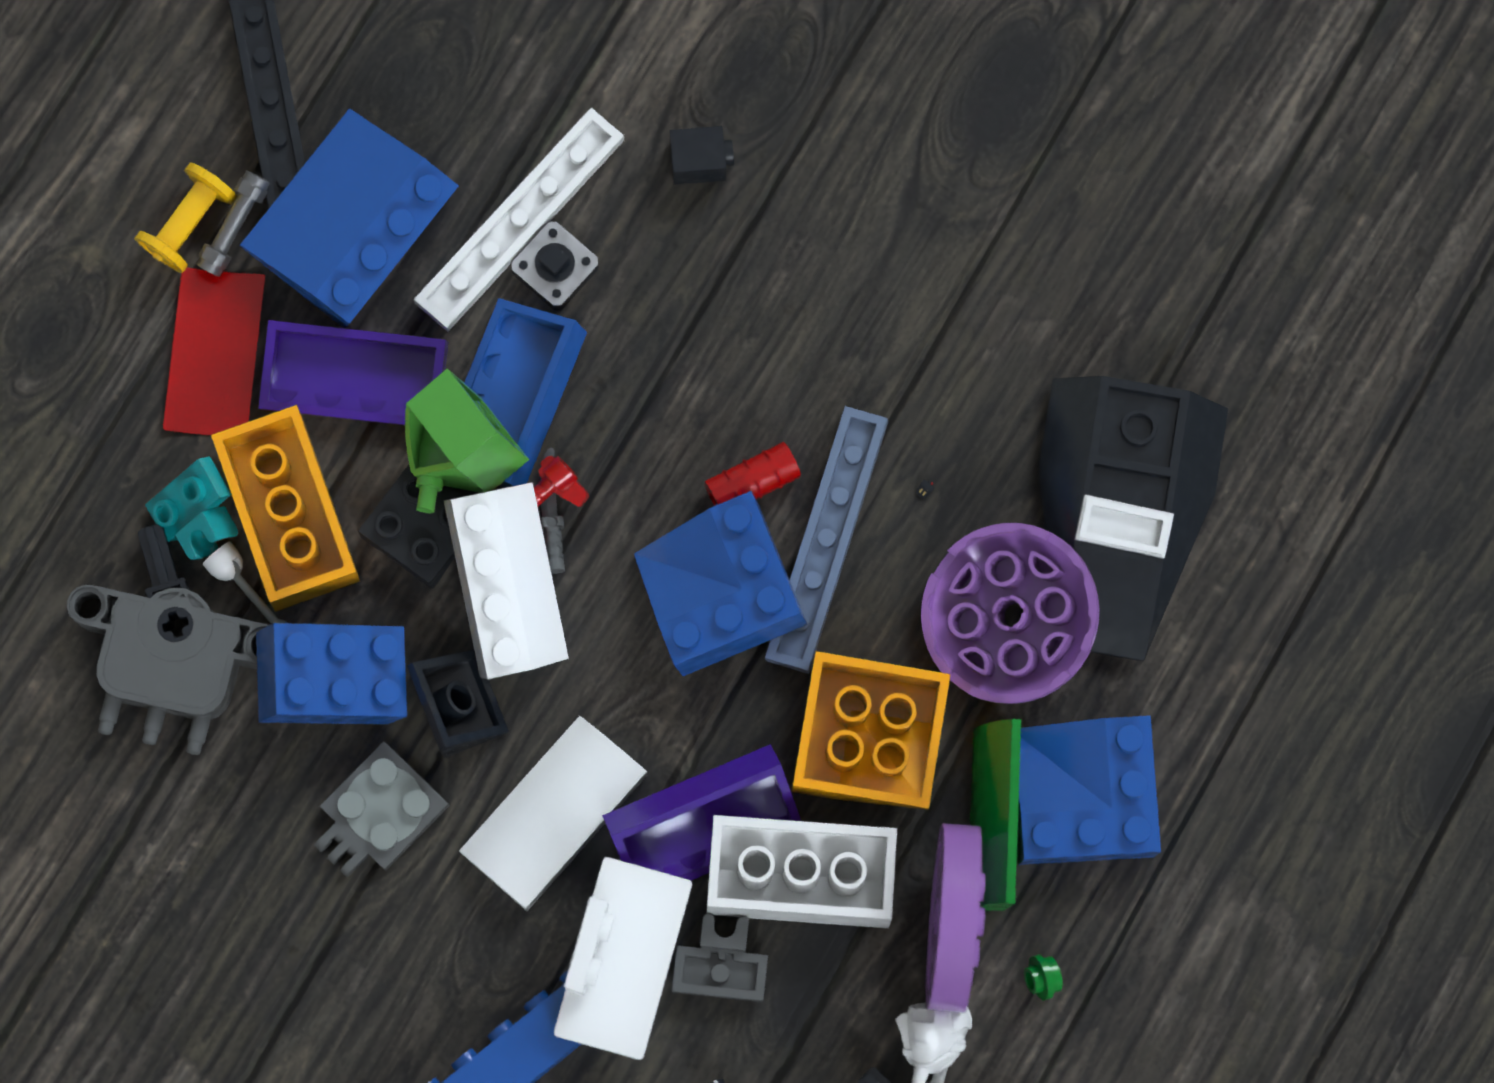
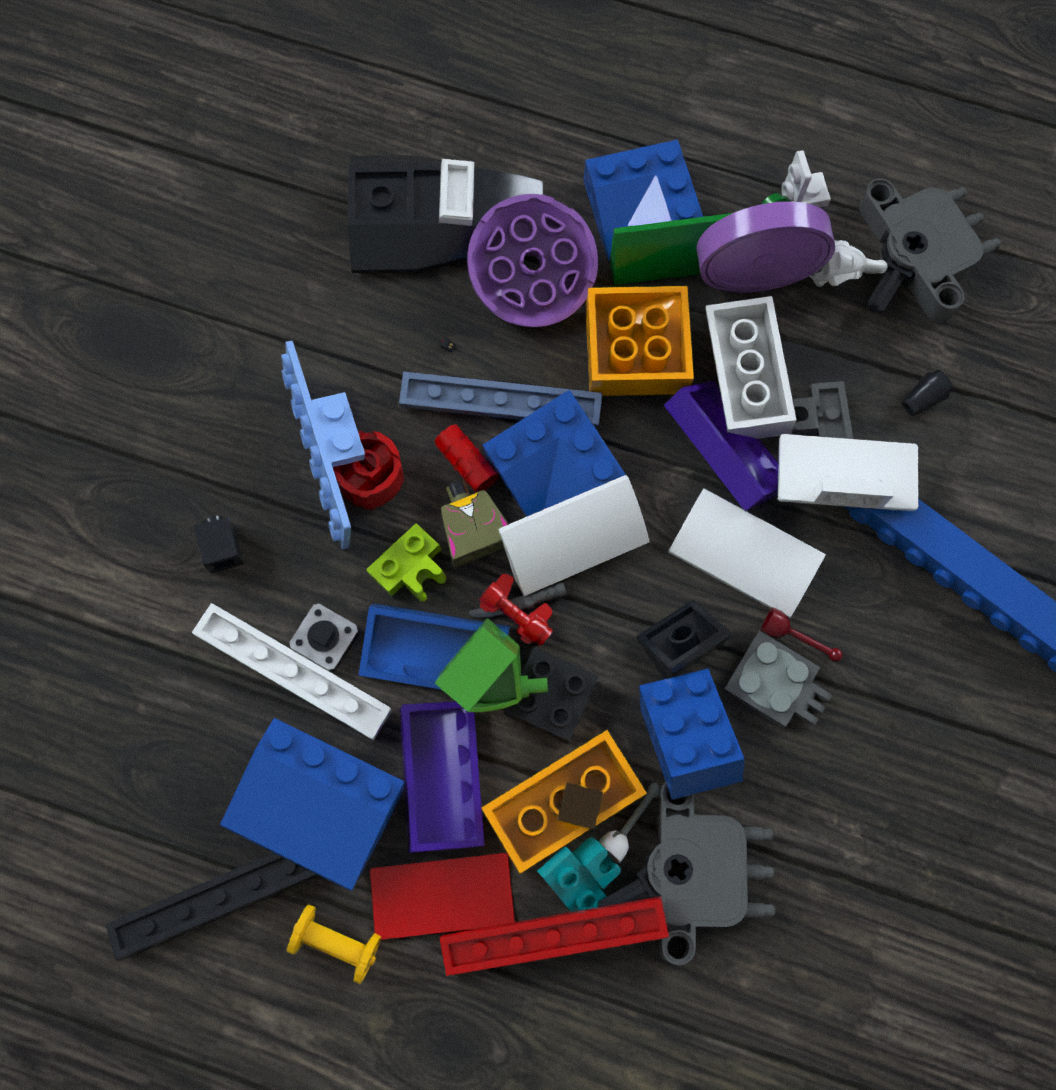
camera: 100 degrees left, 5 degrees down
flat silver bar [196,170,270,276] -> none
white slope [444,482,569,679] -> none
none -> light blue bracket [281,341,365,550]
none -> red brick [333,431,404,510]
none -> lime plate [366,523,446,602]
none -> olive torso [440,480,509,569]
none -> red plate [440,896,669,976]
none -> white slope [498,475,650,596]
none -> dark brown tile [557,782,603,830]
none -> dark red hinge [761,607,843,662]
none -> white bracket [782,150,831,207]

